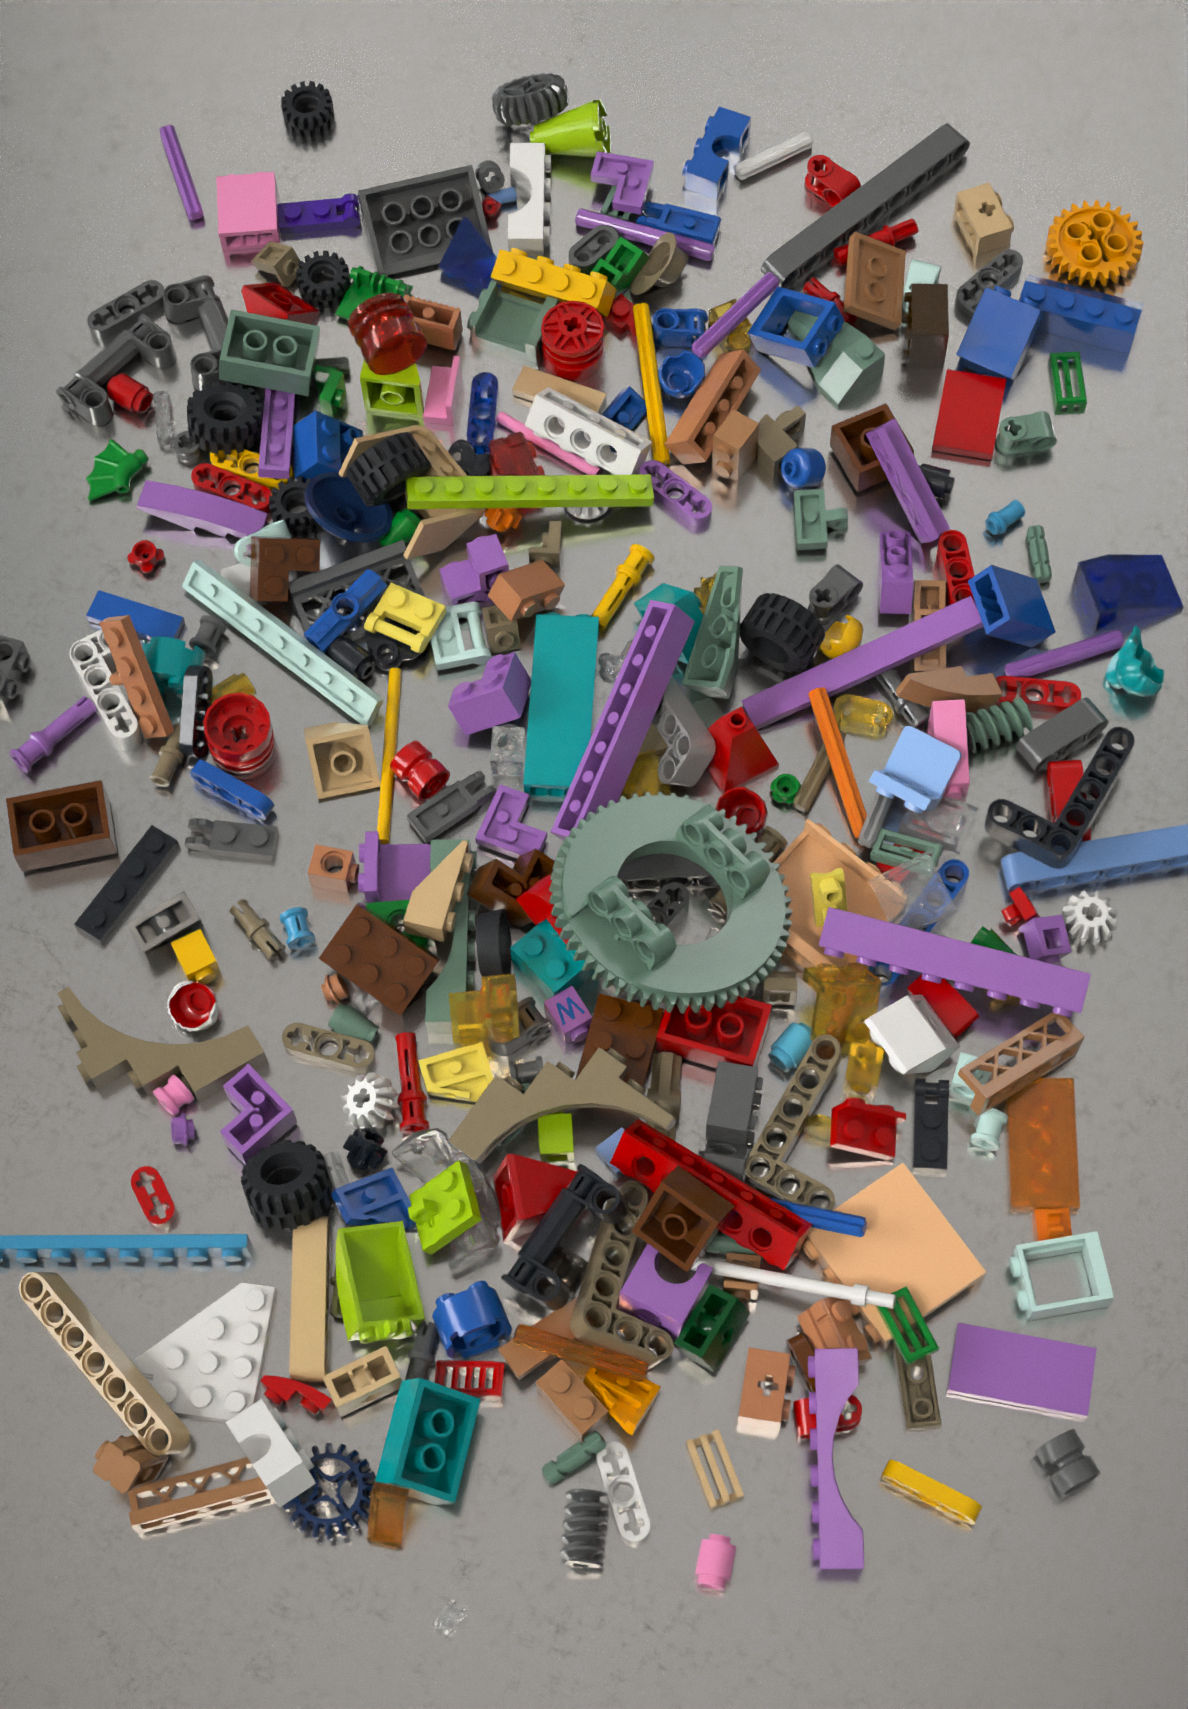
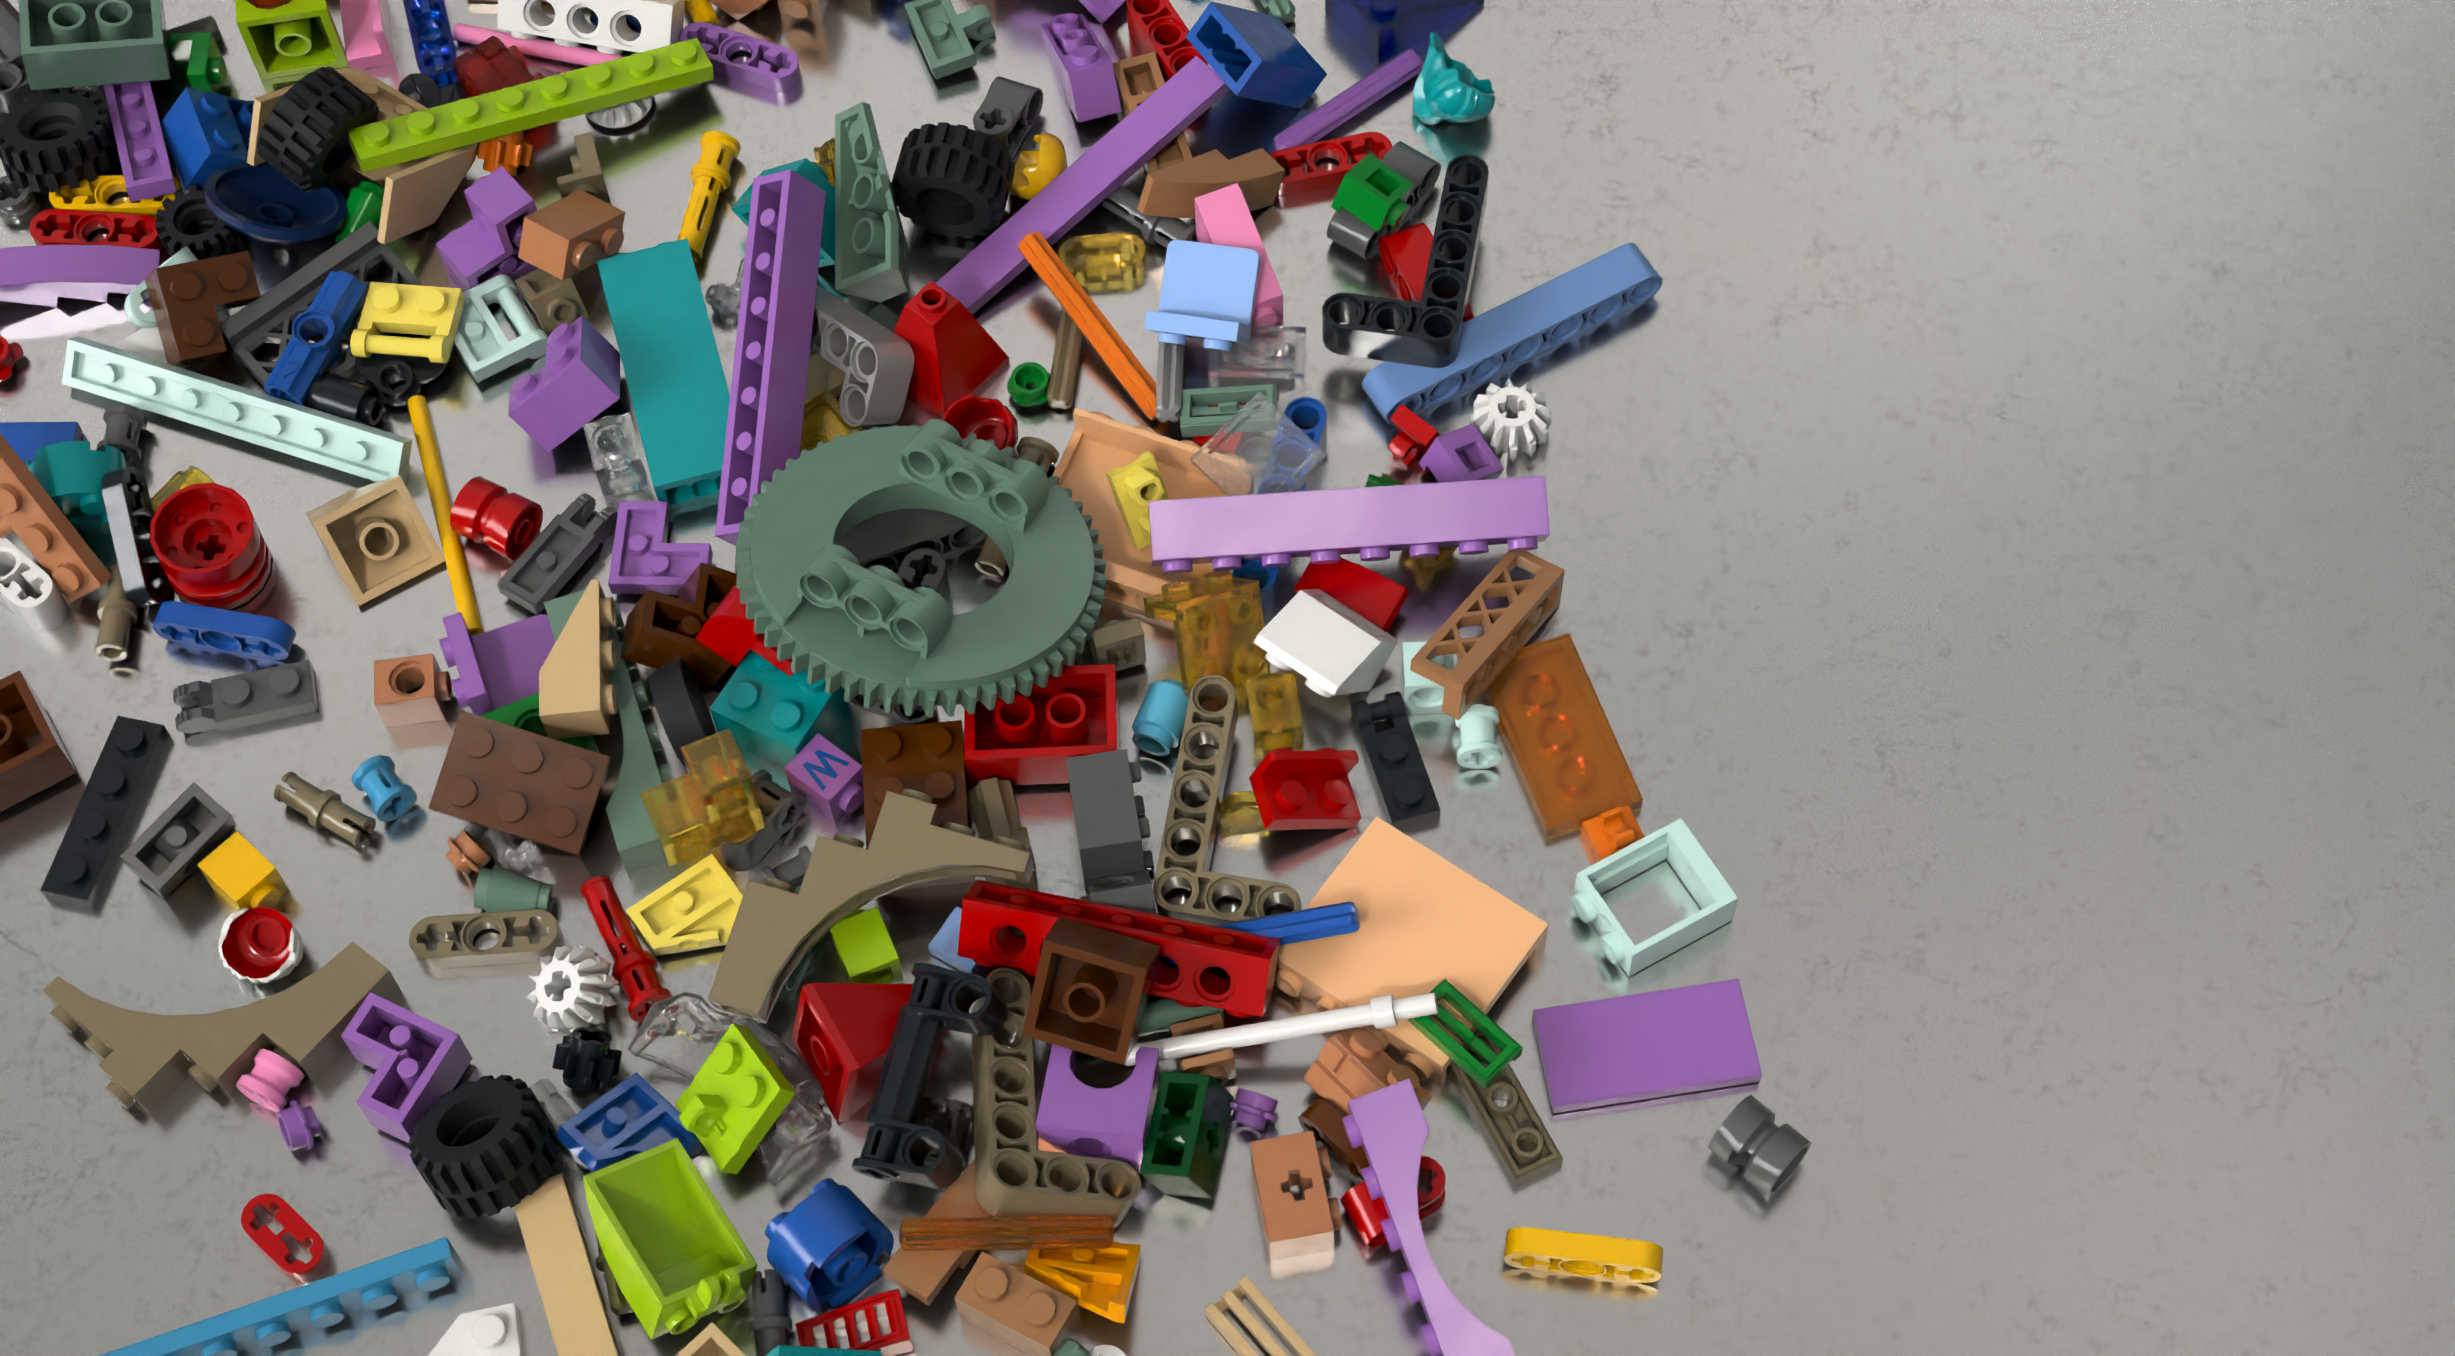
camera: 20 degrees left, 5 degrees down
sand green piece [966,697,1033,753] -> none
none -> medium lavender plate [1230,1088,1278,1131]
none -> green brick [1331,153,1414,232]

